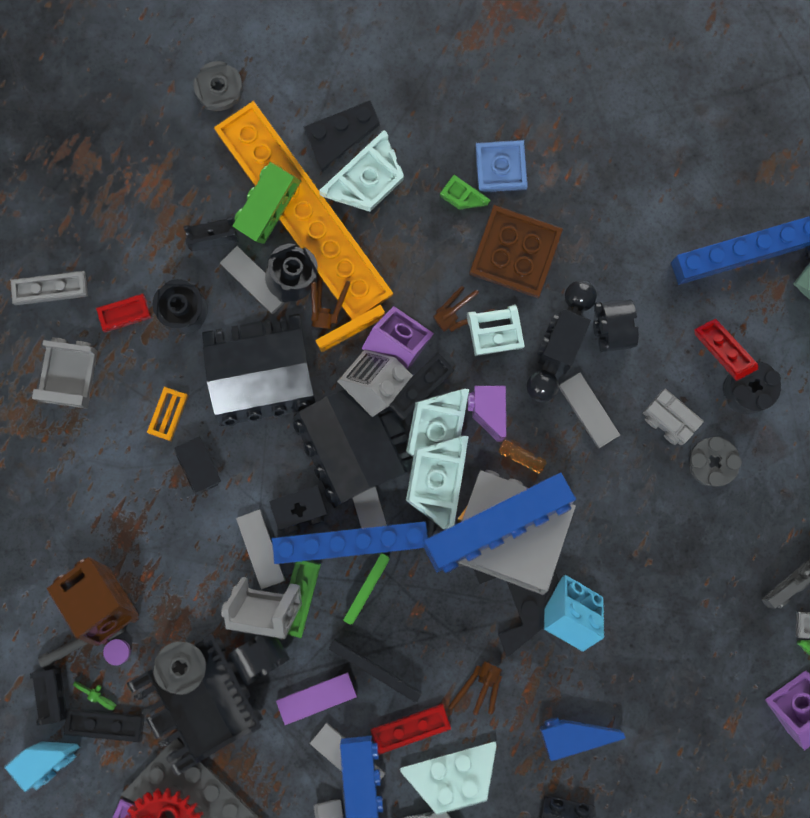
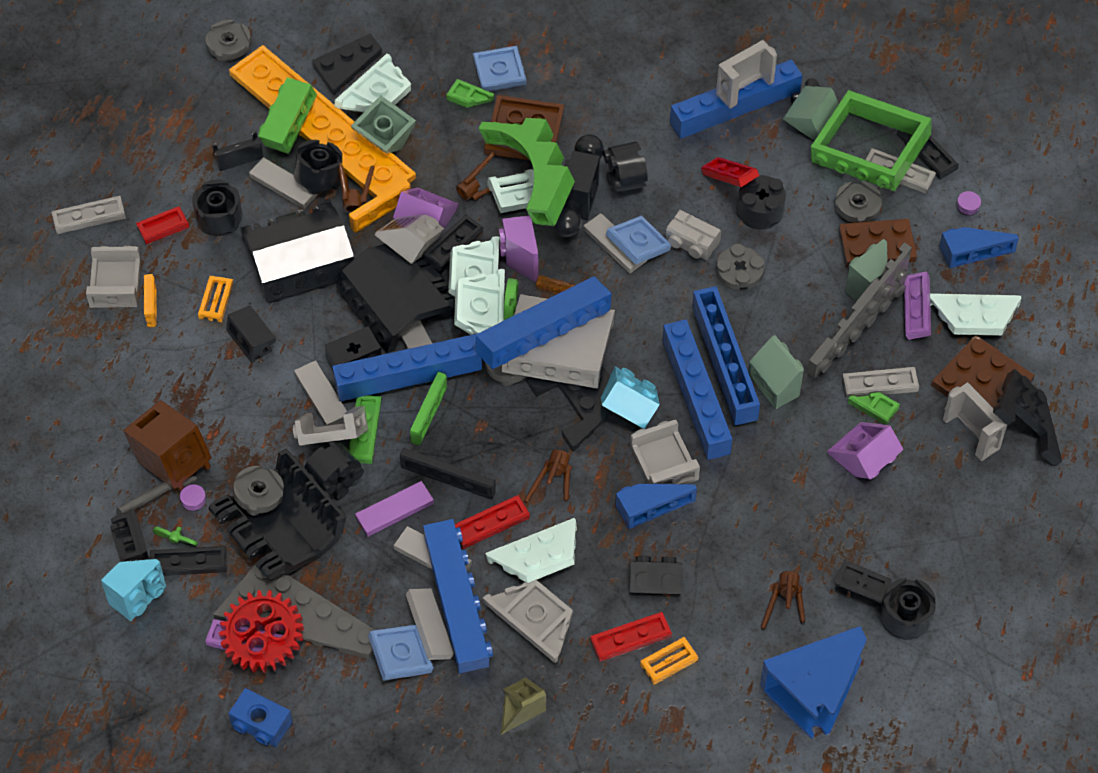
camera: 10 degrees left, 25 degrees down
none -> light orange tile [144,274,157,328]
none -> sand green slope [351,95,416,154]
none -> bright green arch [479,118,575,226]
none -> bright green tile [504,278,519,320]
none -> medium blue tile [606,216,672,265]
none -> light grey panel [630,420,700,484]
none -> blue brick [662,319,732,460]
none -> blue brick [692,286,760,425]
none -> light grey panel [716,40,777,108]
none -> sand green slope [748,335,804,409]

